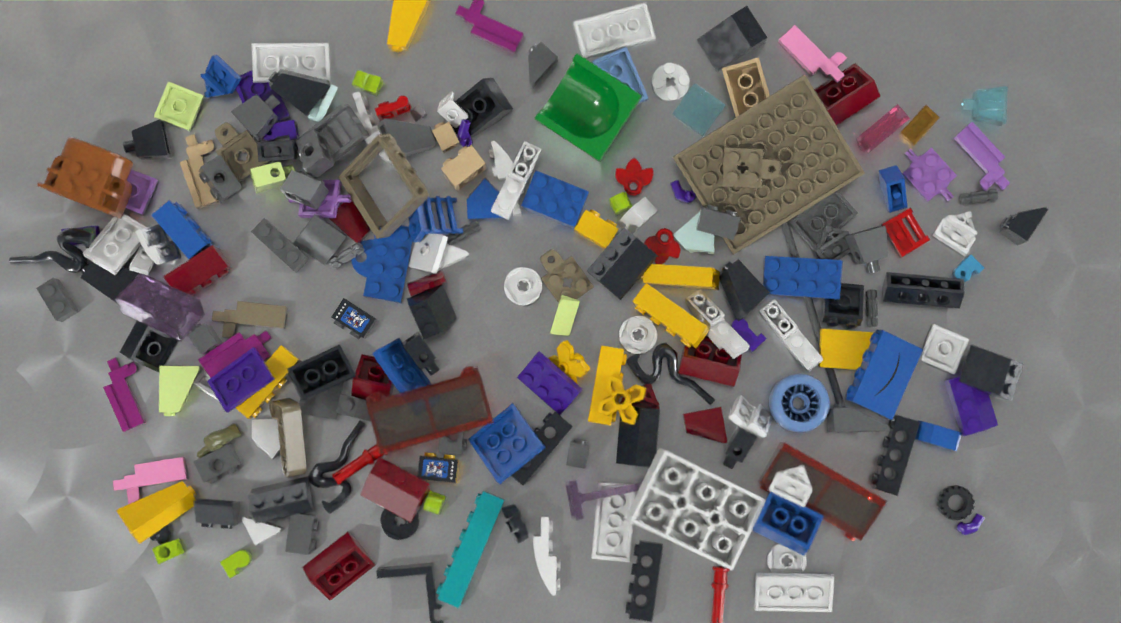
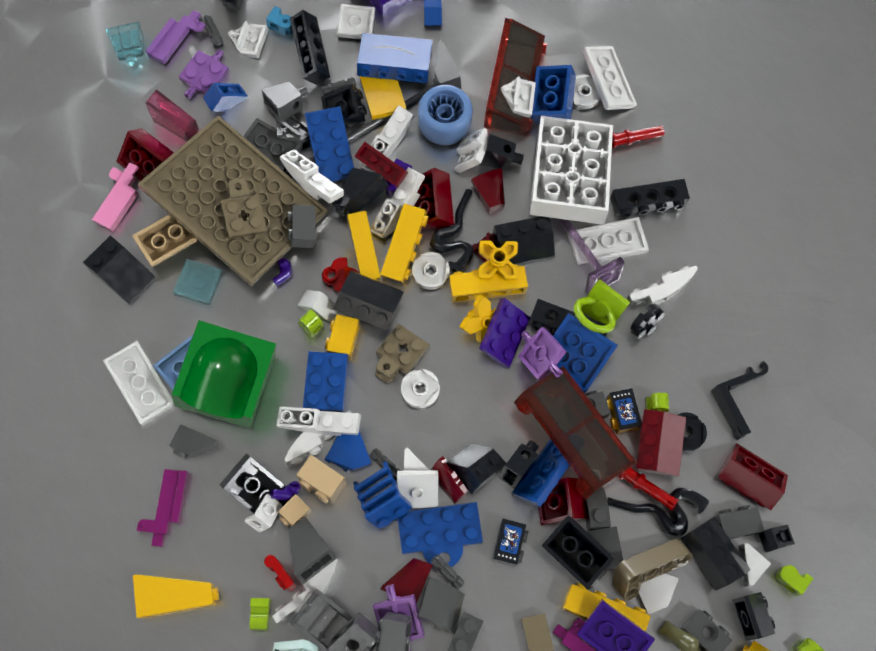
camera: 115 degrees left, 15 degrees down
dark tan window [338,134,430,239] -> none
light grey piece [410,104,427,122] -> none
teal brick [436,491,505,608] -> none
yellowish green slope [550,295,580,336] -> none
dark grey slope [566,439,590,469] -> none
red plate [615,158,653,196] -> none
white plate [652,63,690,102] -> none
light aqua slope [673,211,715,253] -> none
black brick [871,415,920,496] -> none
red plate [881,207,930,257] -> none
pearl gold tile [899,105,940,146] -> none
none -> white slope [280,149,344,203]
none -> dark red plate [354,141,409,188]
none -> medium lavender plate [518,327,567,381]
none -> lime tile [574,279,630,333]
none -> black slope [759,525,795,552]

